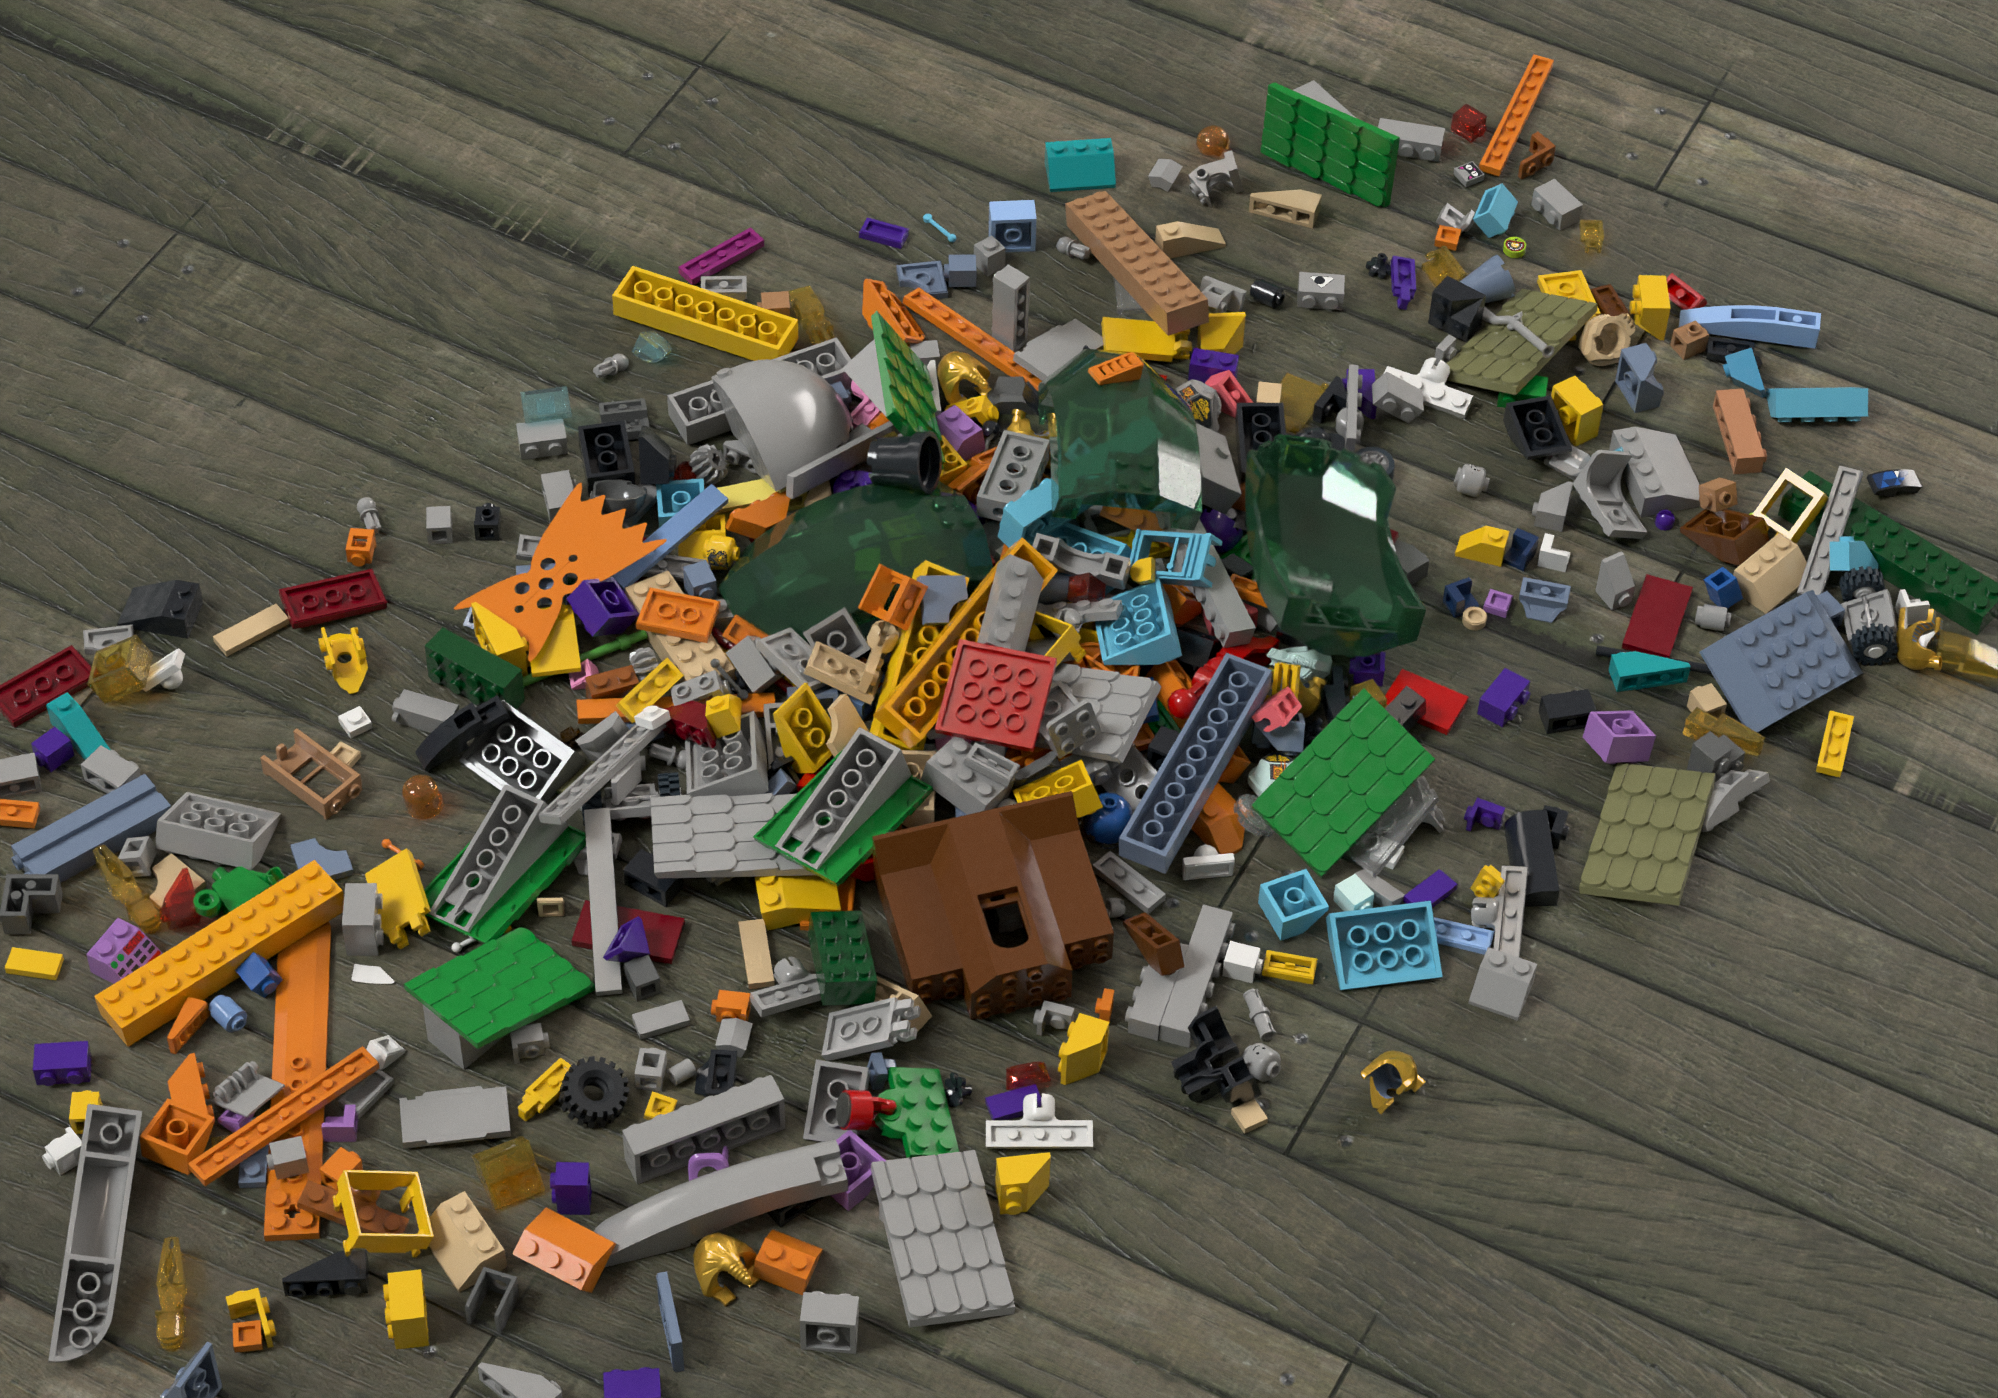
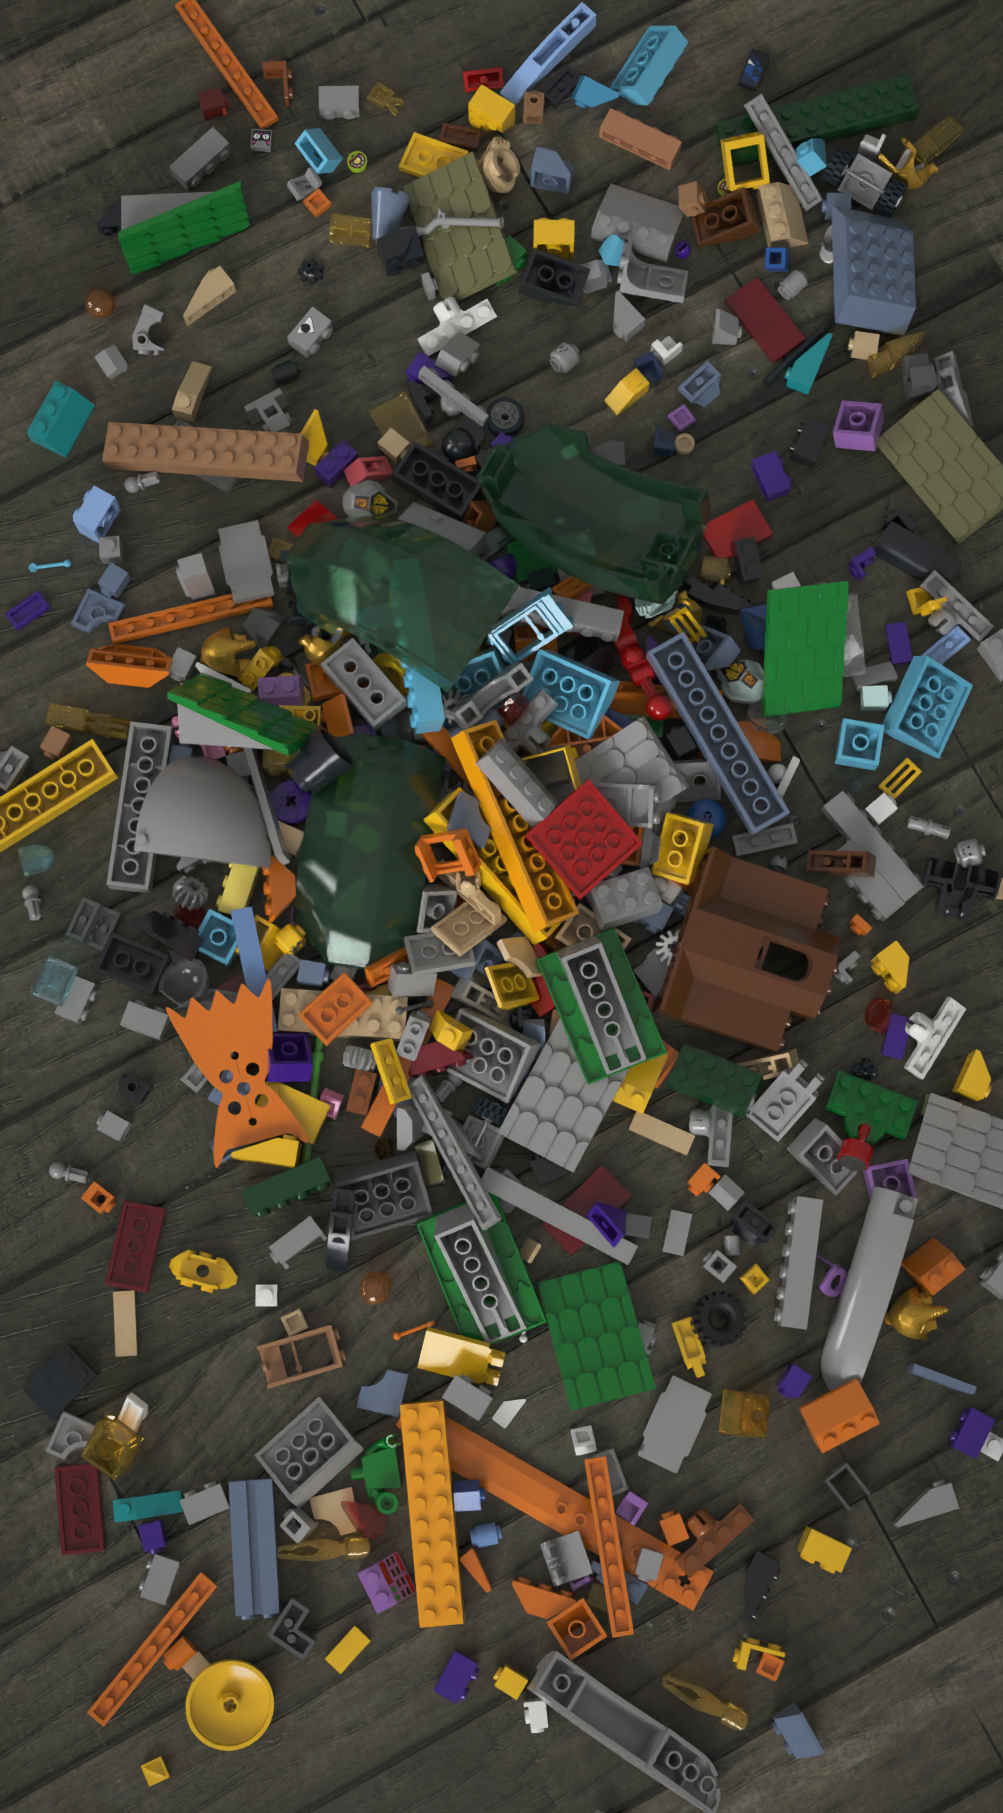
camera: 55 degrees left, 30 degrees up
yellow piece [332,1170,434,1257] -> none
tan slope [428,1191,507,1292] -> none
white plate [634,706,671,730] -> none
sand blue tile [867,1052,897,1090] -> none
light grey tile [963,742,1020,787] -> none
orange slope [1088,352,1143,385] -> none
yellow tile [1101,317,1192,362] -> none
yellow tile [1130,557,1156,585] -> none
coral hinge [1252,686,1302,732] -> none
dark purple hinge [1391,256,1416,310] -> none
yellow plate [1816,711,1854,778] -> none

